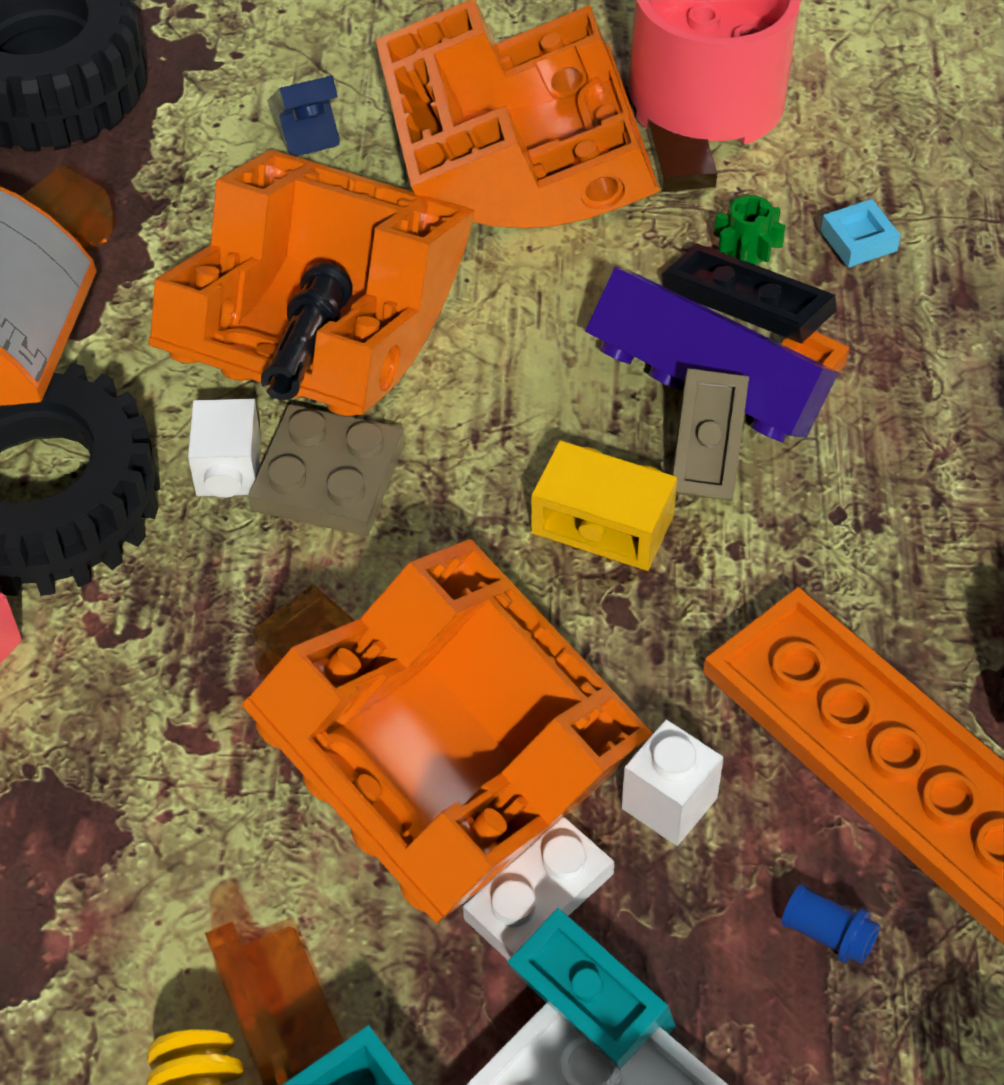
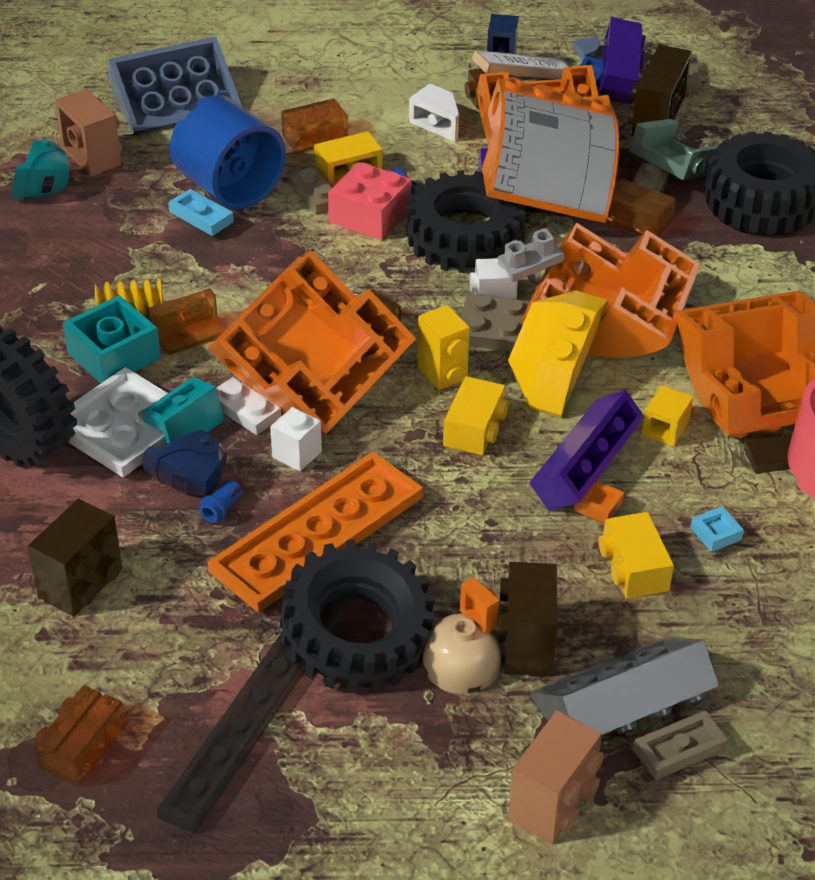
camera: 85 degrees right, 10 degrees down
black pin [261,262,353,400] -> none
dark blue slope [267,75,340,157] -> none
black tile [661,243,837,344] -> none
dark tan plate [672,368,749,501] -> none
green gear [714,195,786,265] -> none
none -> dark blue helmet [142,430,227,497]
none -> yellow brick [418,305,470,390]
none -> light grey hips [497,228,564,283]
none -> yellow wedge [508,290,608,418]
none -> yellow brick [599,512,674,599]
none -> yellow brick [641,385,694,447]

